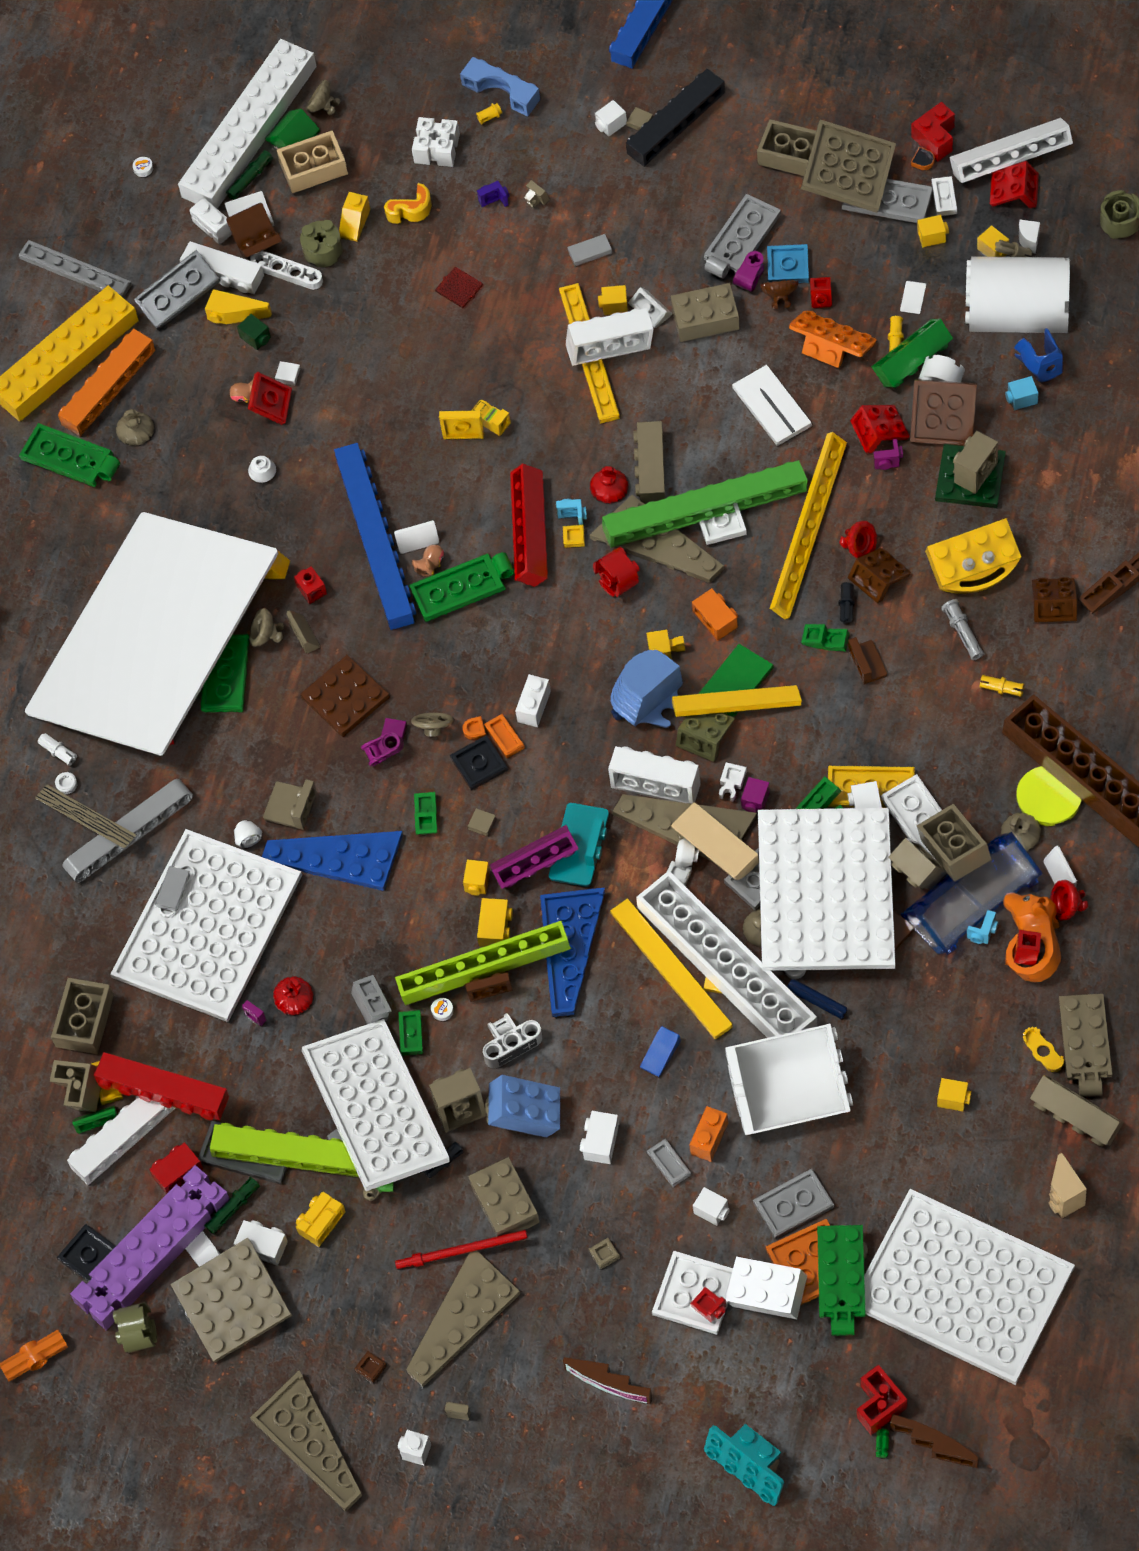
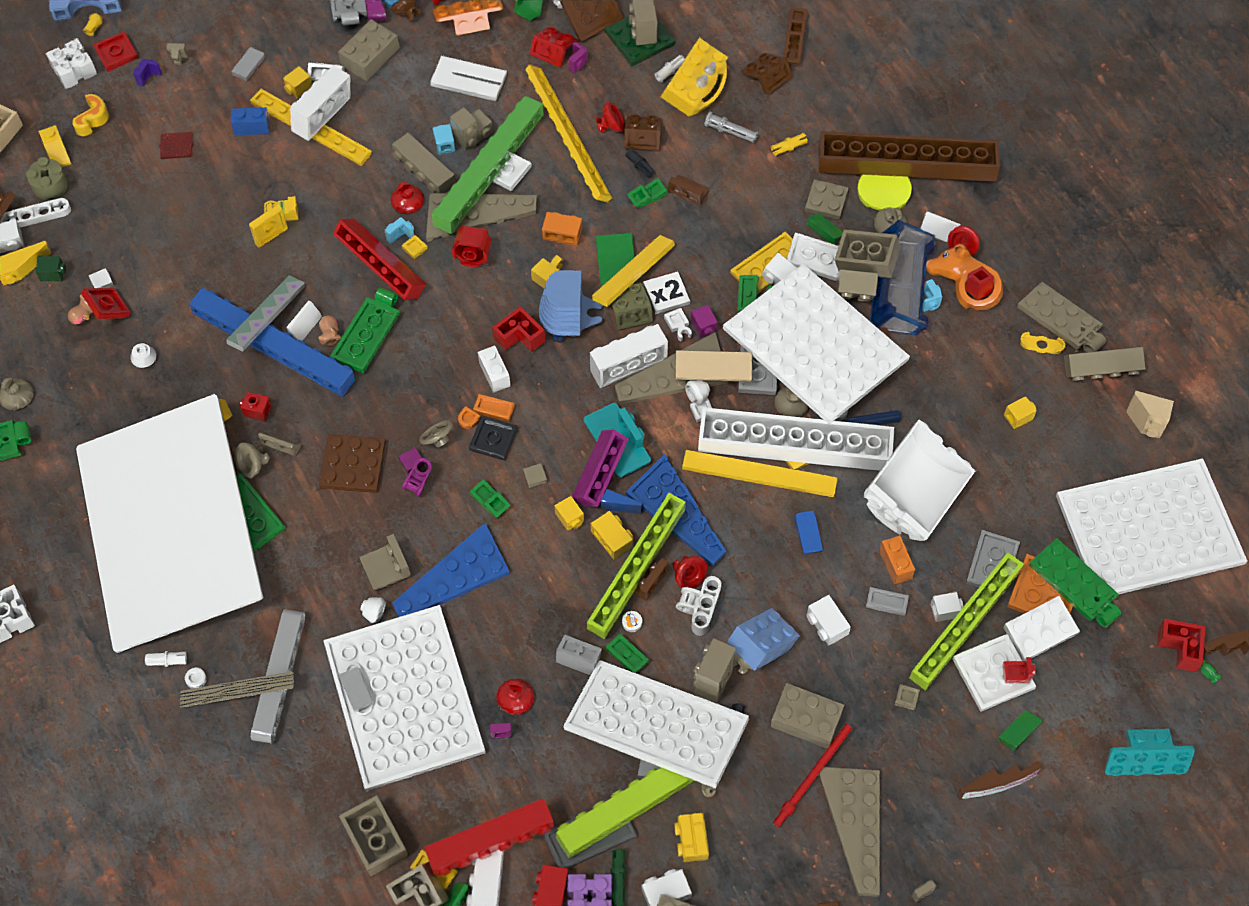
camera: 50 degrees left, 0 degrees up
none -> red tile [93,31,139,72]
none -> tile [227,275,305,352]
none -> blue brick [231,107,270,135]
none -> medium azure brick [433,124,455,155]
none -> dark tan brick [450,108,493,151]
none -> red brick [492,306,546,352]
none -> blue slope [601,489,642,514]
none -> white tile [643,272,690,314]
none -> white axle [655,55,685,82]
none -> red hair [672,555,708,589]
none -> dark tan plate [805,179,848,220]
none -> green slope [807,213,843,245]
none -> lime brick [909,552,1024,691]
none -> green slope [998,710,1043,752]

